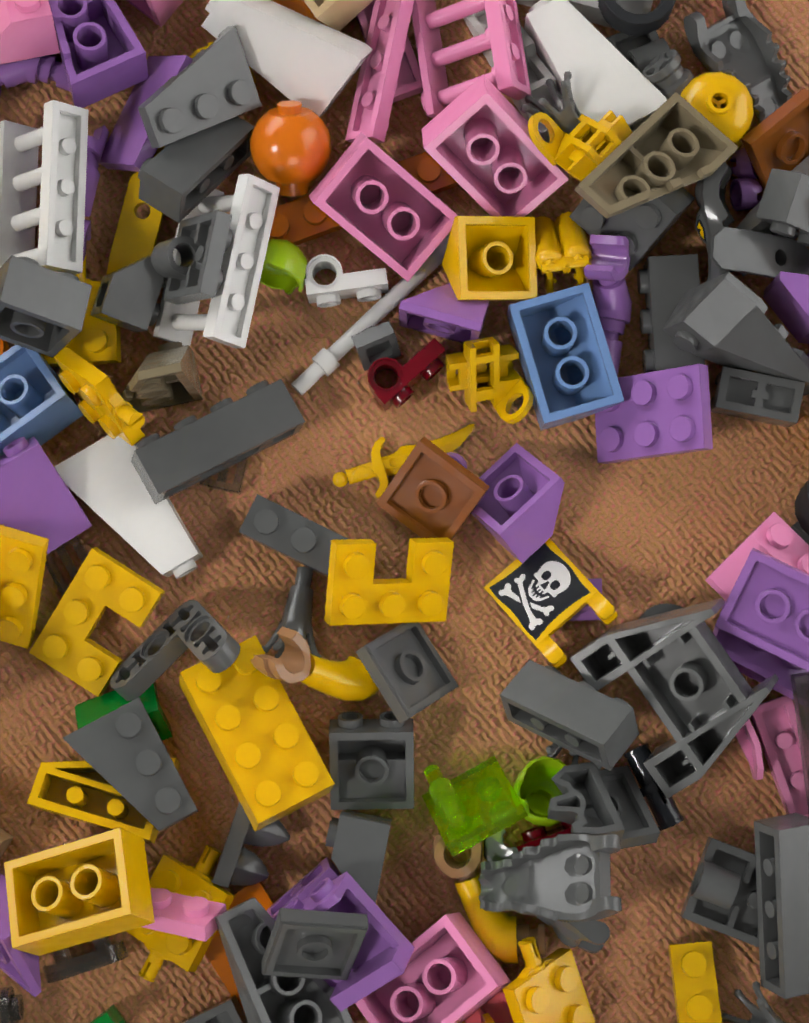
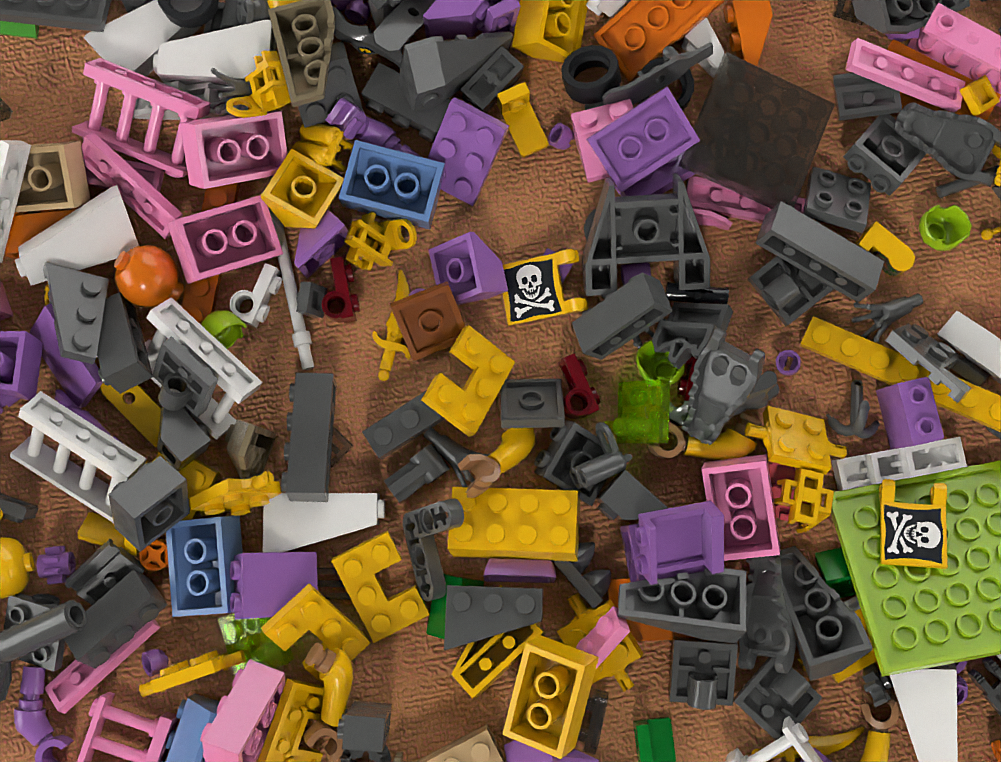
camera: 65 degrees left, 0 degrees up
dark grey plate [261,908,368,980] -> none
none -> dark grey piece [384,444,450,502]
none -> medium lavender piece [484,559,556,583]
none -> yellow bracket [497,82,548,158]
none -> medium lavender hinge [548,123,574,150]
none -> dark red plate [558,353,600,419]
none -> dark grey piece [570,422,632,489]
none -> medium lavender hinge [620,262,651,286]
none -> medium lavender hinge [776,350,801,376]

